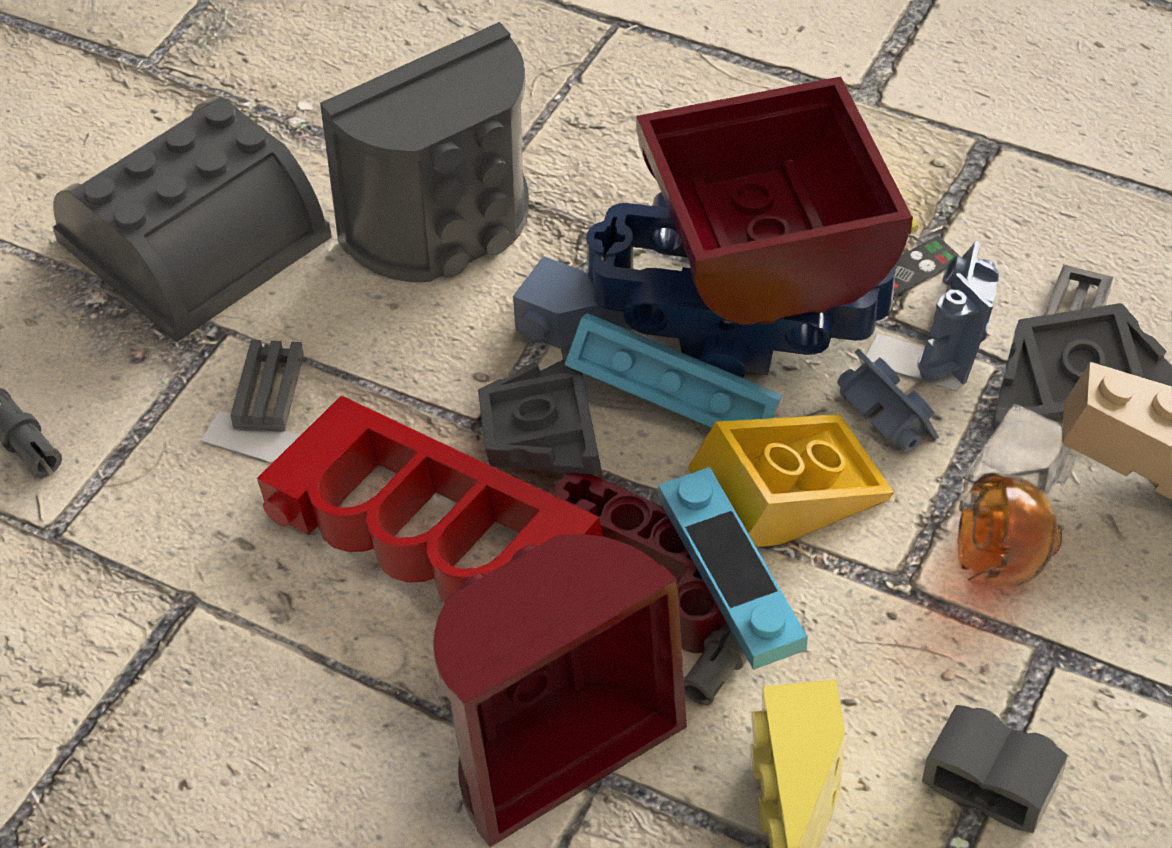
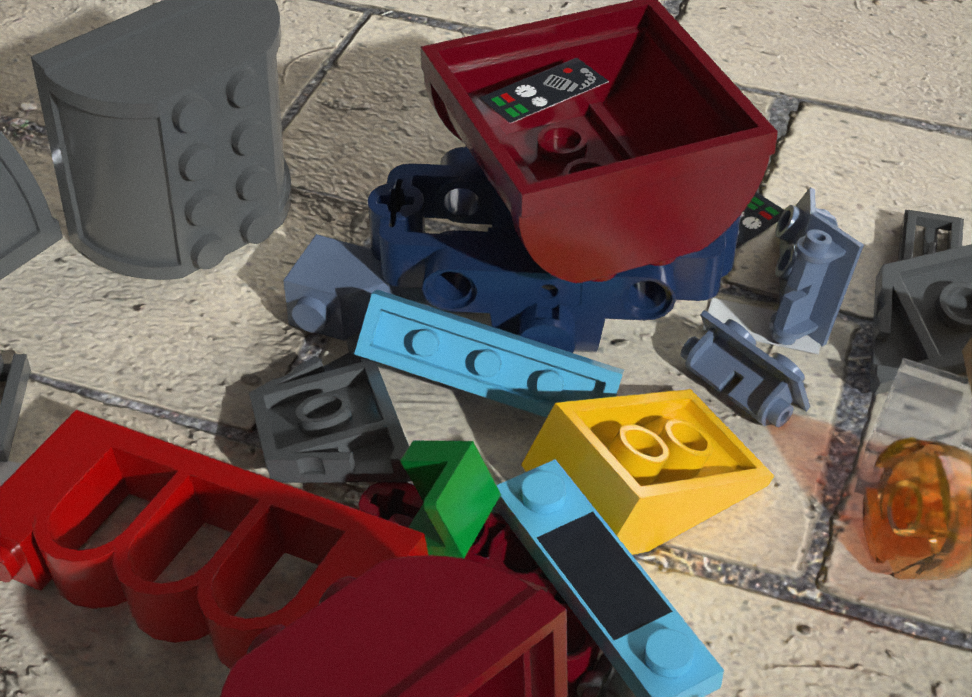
camera: 10 degrees left, 5 degrees down
none -> green panel [400,440,501,559]
none -> black sticker [479,58,609,124]

